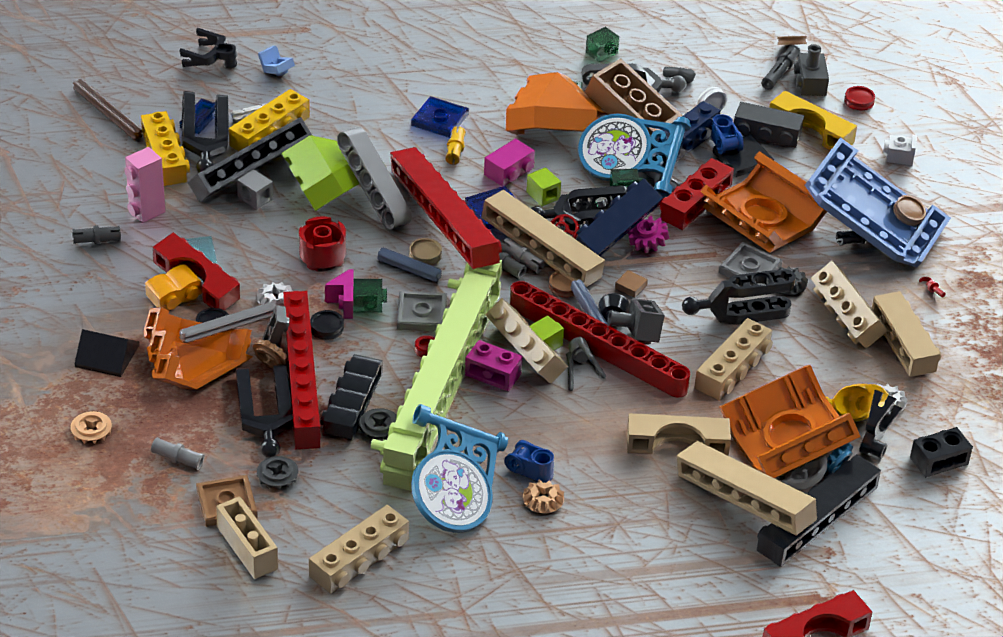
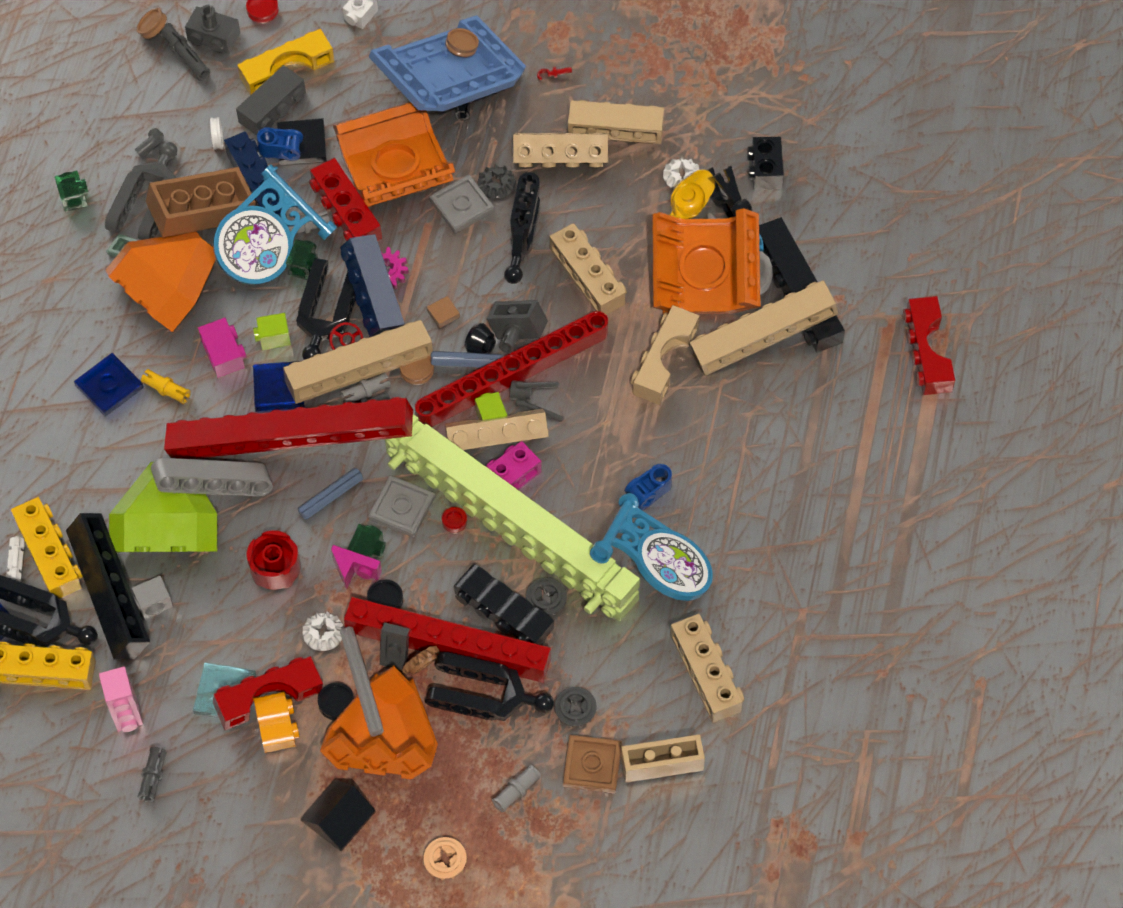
camera: 65 degrees left, 20 degrees up
tan piece [409,238,442,265] -> none
light nougat gear [523,479,564,513] -> none

